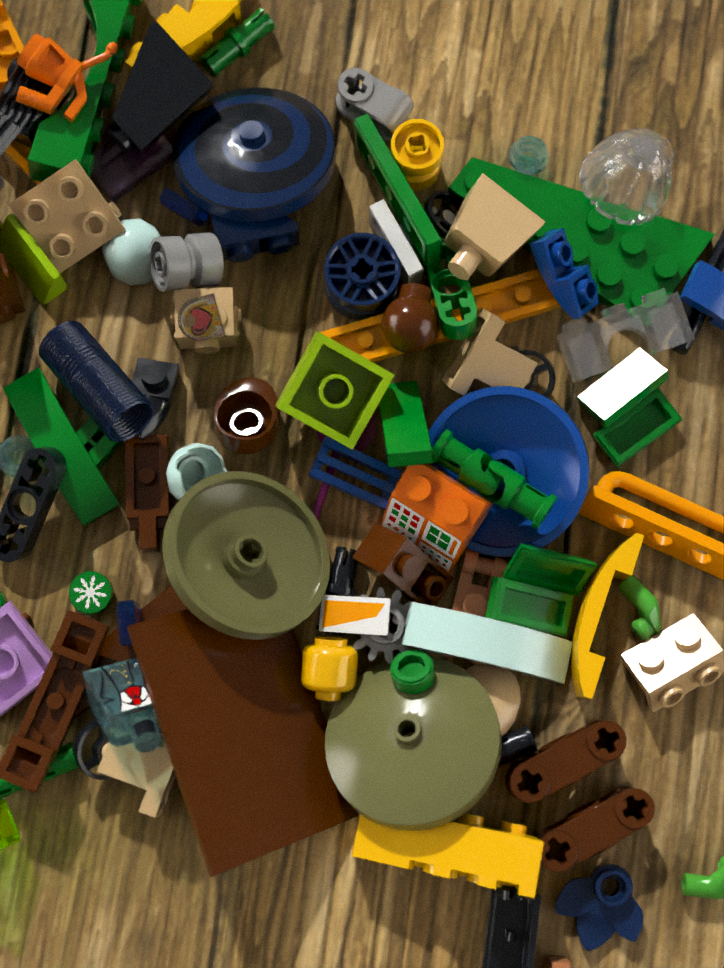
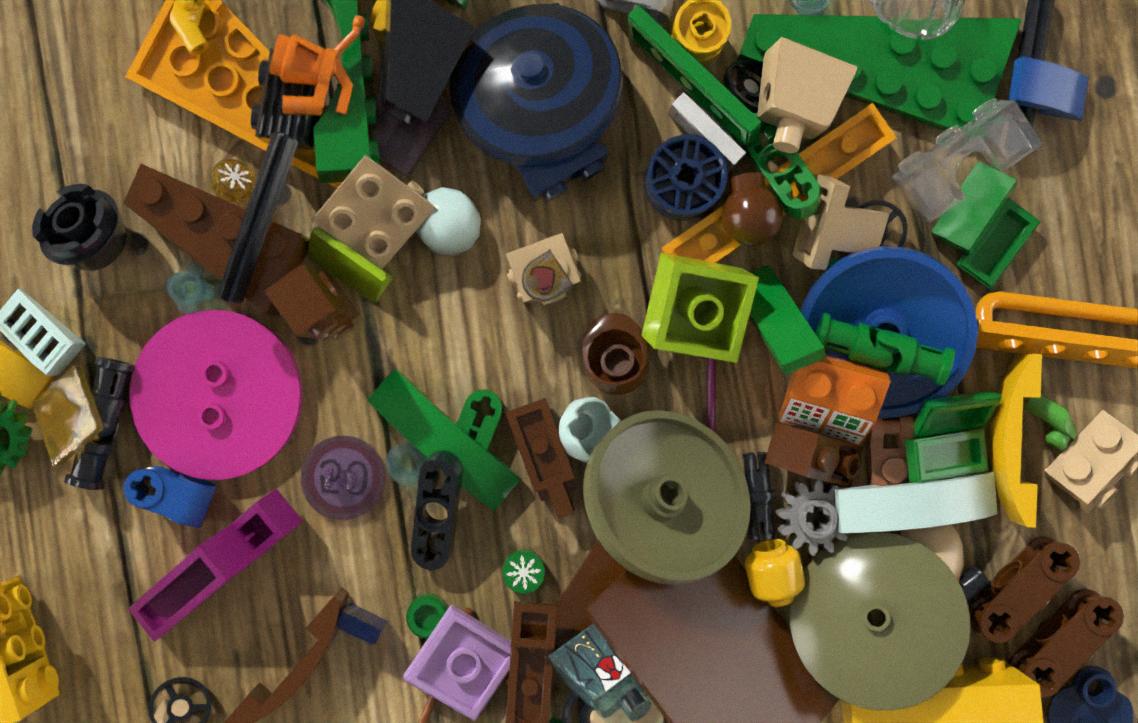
camera: 15 degrees left, 10 degrees up
dark blue piece [39,321,153,442] -> none
clear blue tile [117,600,142,649] -> none
black plate [132,357,180,440] -> none
light grey wheel [150,232,224,292] -> none
clear blue tile [158,187,209,227] -> none
blue tile [308,437,402,510] -> none
sticker [319,595,391,636] -> none
green tile [390,649,435,694] -> none
blue slope [529,228,599,319] -> none

